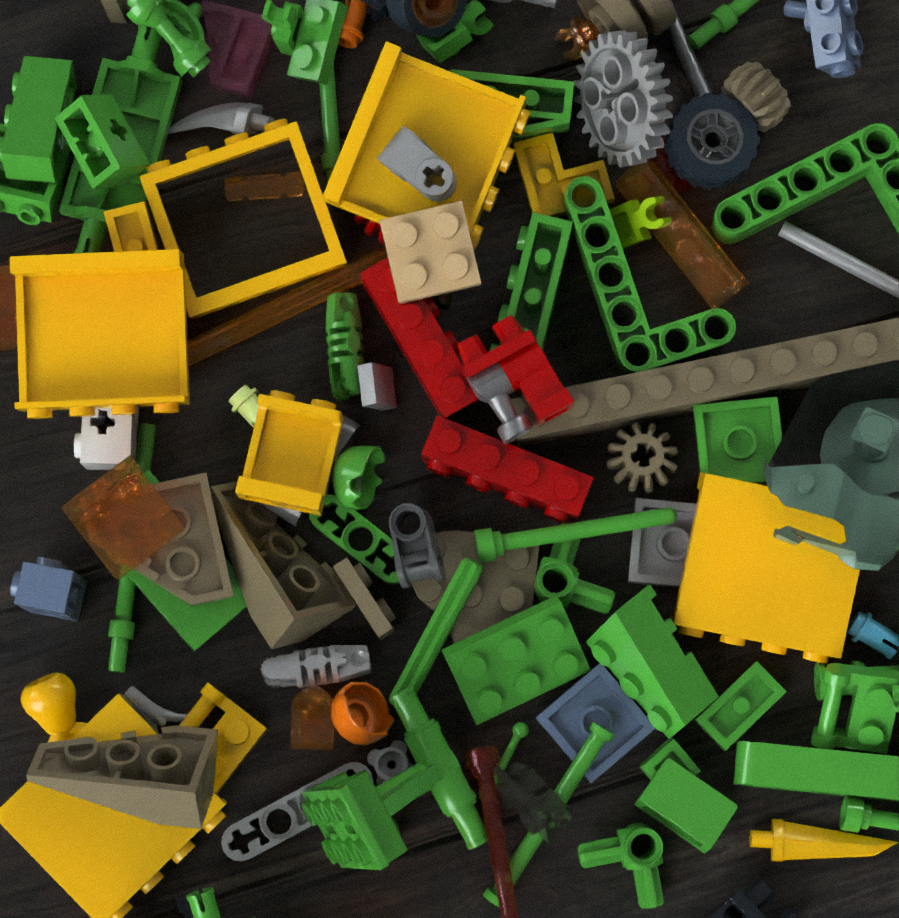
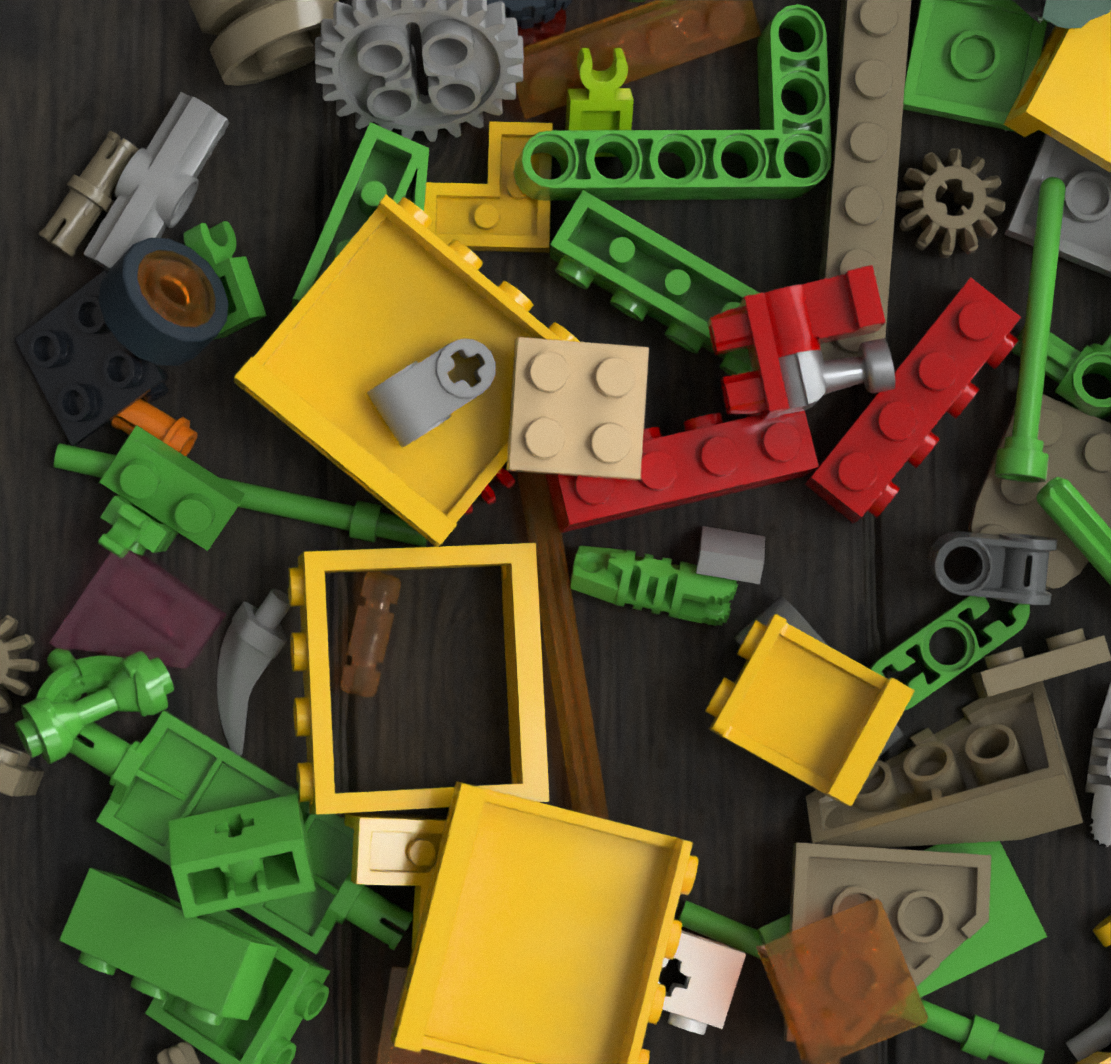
camera: 80 degrees left, 5 degrees up
yellowish green pin [228,384,259,428] -> none
bright green hair [332,446,386,510] -> none
clear orange plate [555,16,599,60] -> none

